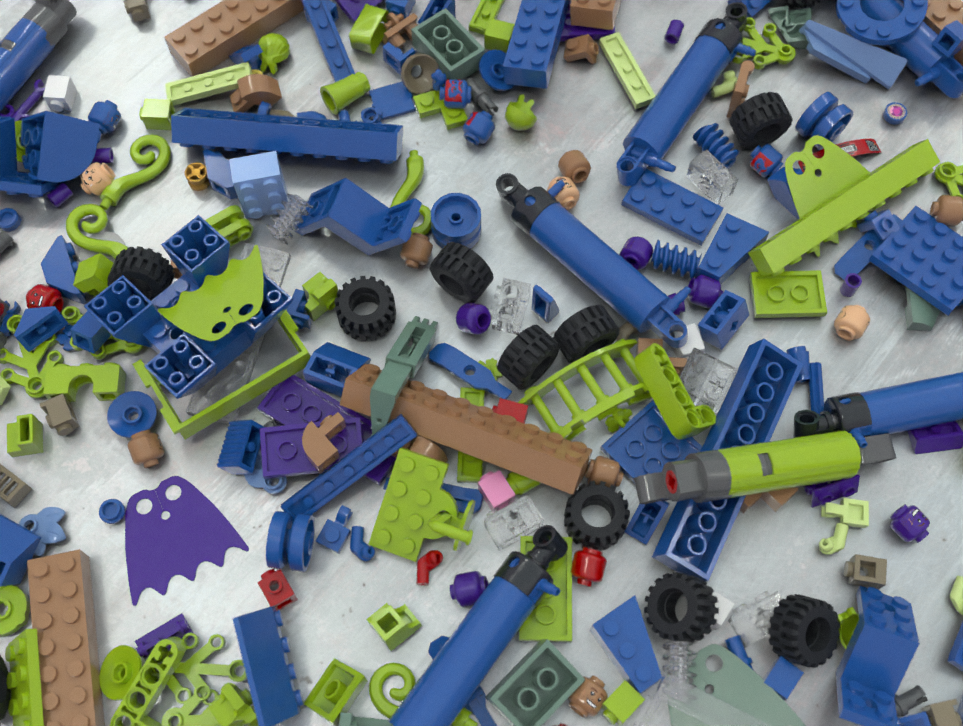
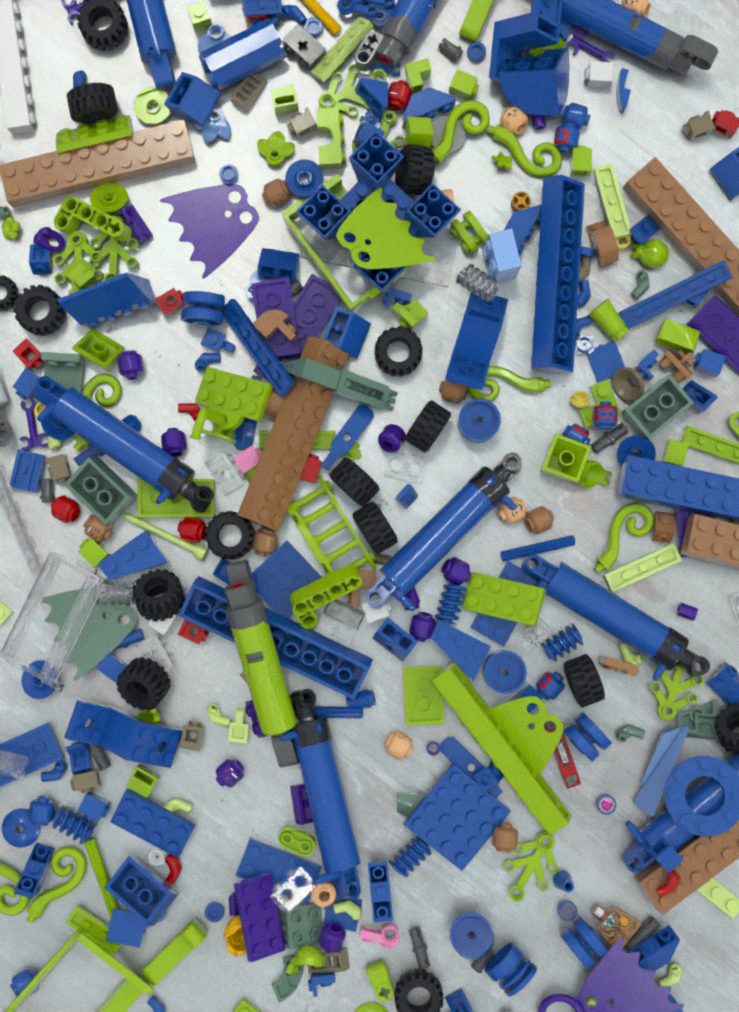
camera: 85 degrees right, 20 degrees up
dark purple hinge [46,182,73,208] -> none
lime brick [366,603,422,651] -> none
blue arm [431,69,447,91] -> none
lime plant [605,408,633,433] -> none
none -> dark purple head [118,350,144,380]
none -> yellowish green piece [123,513,209,561]
none -> lime piece [126,764,161,798]
none -> red brick [177,619,209,645]
none -> lime plate [257,131,295,167]
none -> lime piece [404,58,431,94]
none -> lime brick [449,69,479,101]
none -> lime plate [462,572,546,627]
none -> blue wheel [482,650,527,694]
none -> lime plant [491,151,513,169]
none -> blue axle [500,535,575,561]
none -> lime slope [540,433,592,483]
none -> blue head [554,123,580,153]
none -> light yellow plate [571,391,590,408]
none -> lime plant [594,503,654,574]
none -> blue slope [616,68,631,114]
none -> sand green arm [616,724,645,742]
none -> sand green arm [631,270,649,299]

